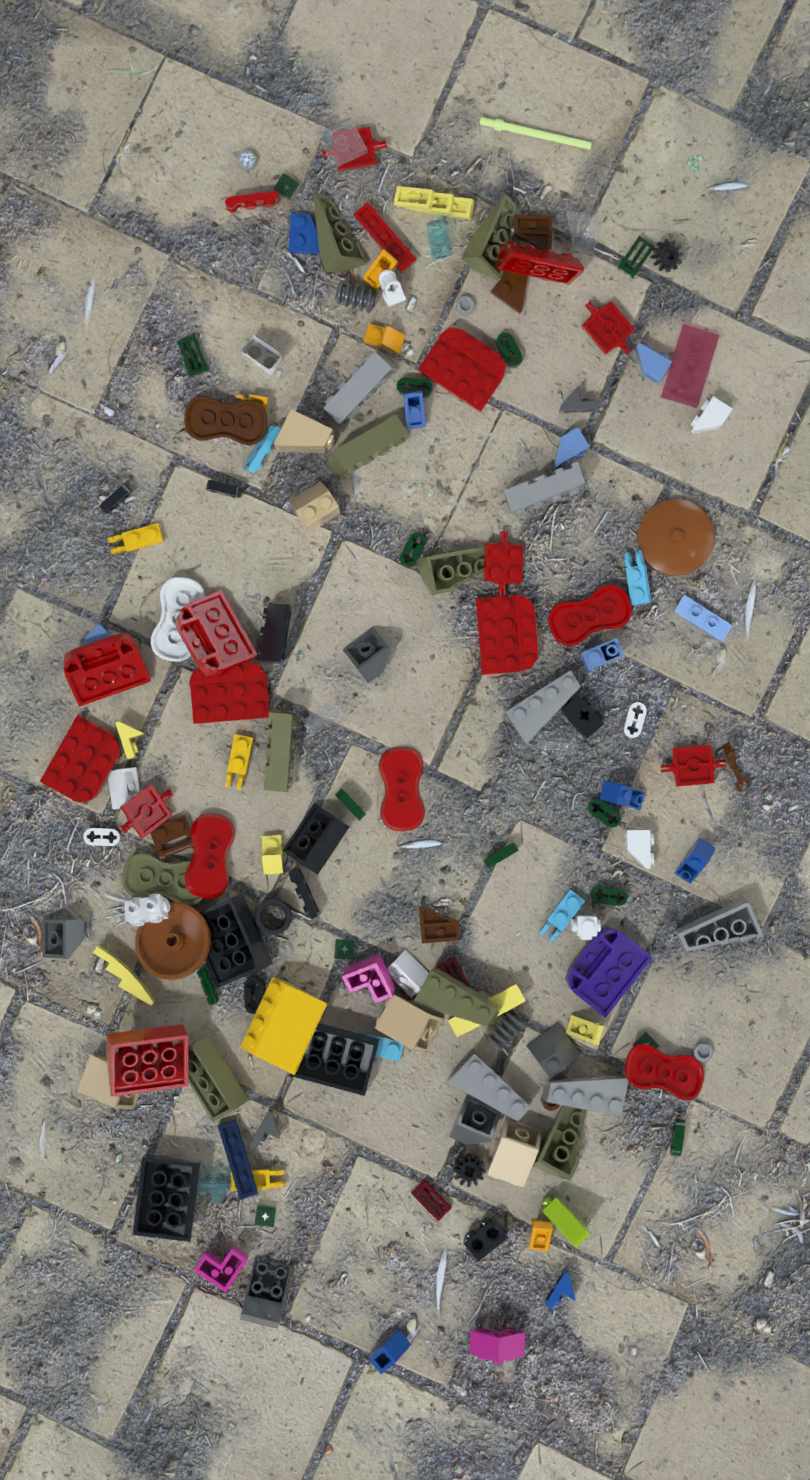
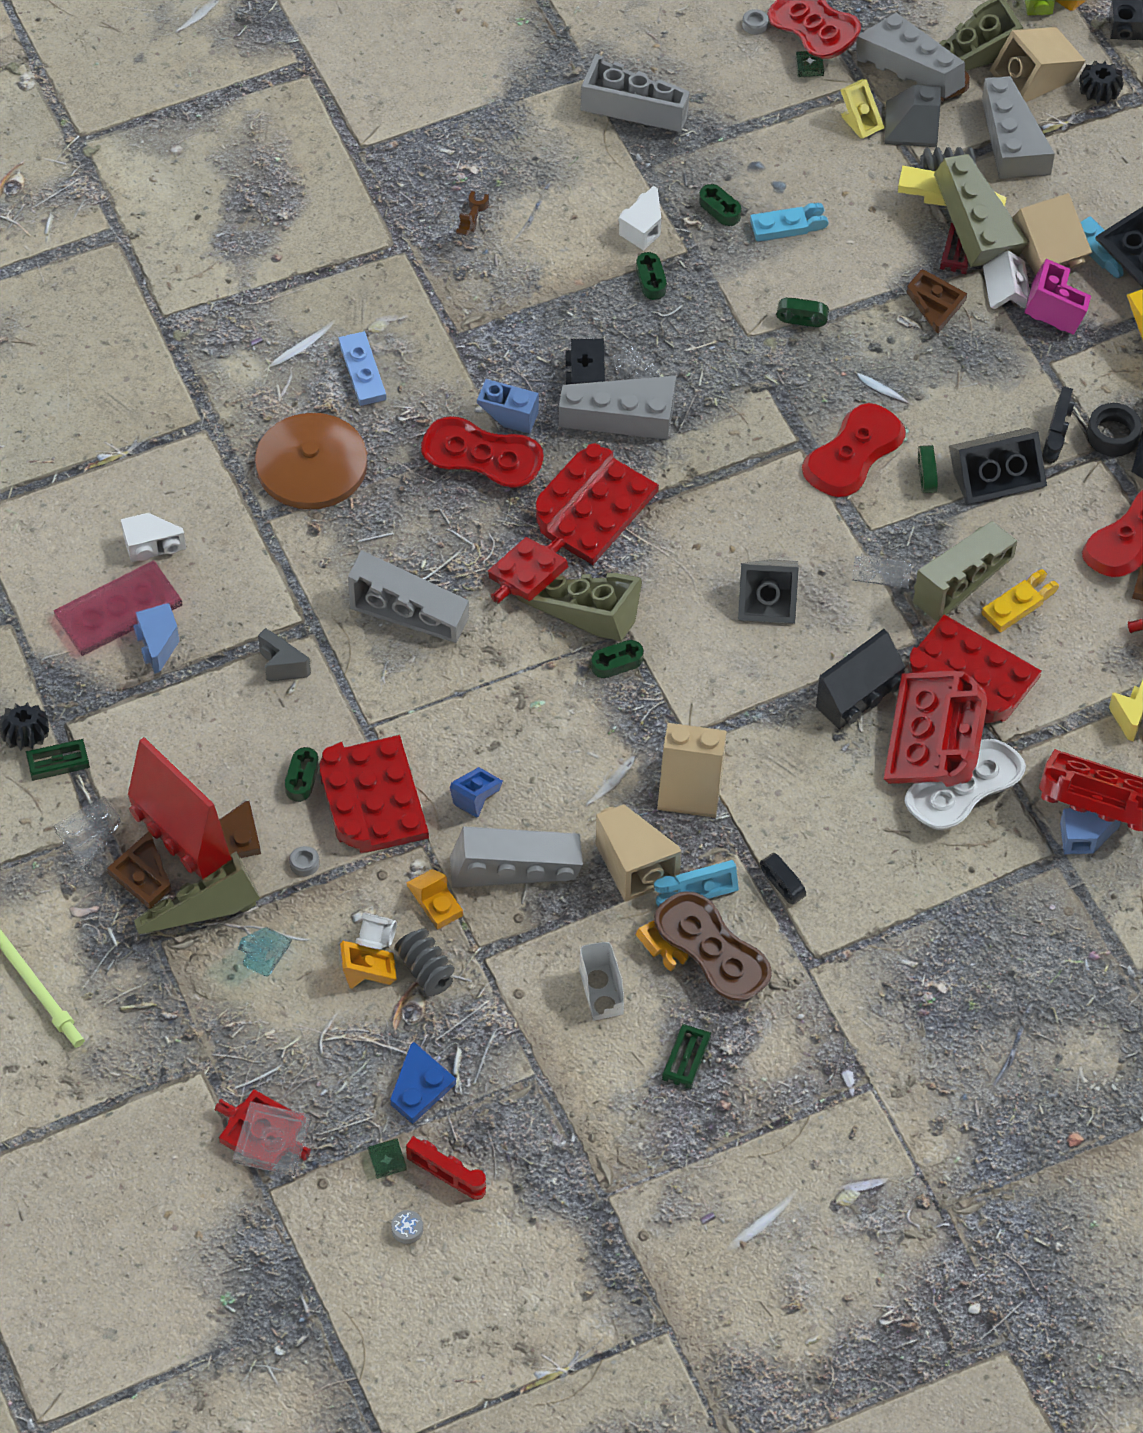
camera: 140 degrees left, 30 degrees down
black beam [99,484,133,514] -> none
yellow hinge [107,523,164,555] -> none
light yellow slope [262,835,283,874] -> none
olive wedge [313,194,367,273] -> none
olive wedge [327,415,408,481] -> none
clear green tile [334,939,355,960] -> none
red plate [353,202,417,273] -> none
light yellow slope [394,186,475,220] -> none
dark green beam [397,377,433,398] -> none
dark grey slope [450,1095,501,1145] -> none
medium blue slope [554,427,590,469] -> none
dark purple plate [565,927,653,1018] -> none
white brick [571,915,601,940] -> none
red plate [581,301,635,356] -> none
blue slope [600,781,645,810] -> none
white beam [623,702,646,738] -> none
medium azure hinge [624,550,651,606] -> none
red plate [660,745,727,787] -> none
blue slope [674,838,716,884] -> none

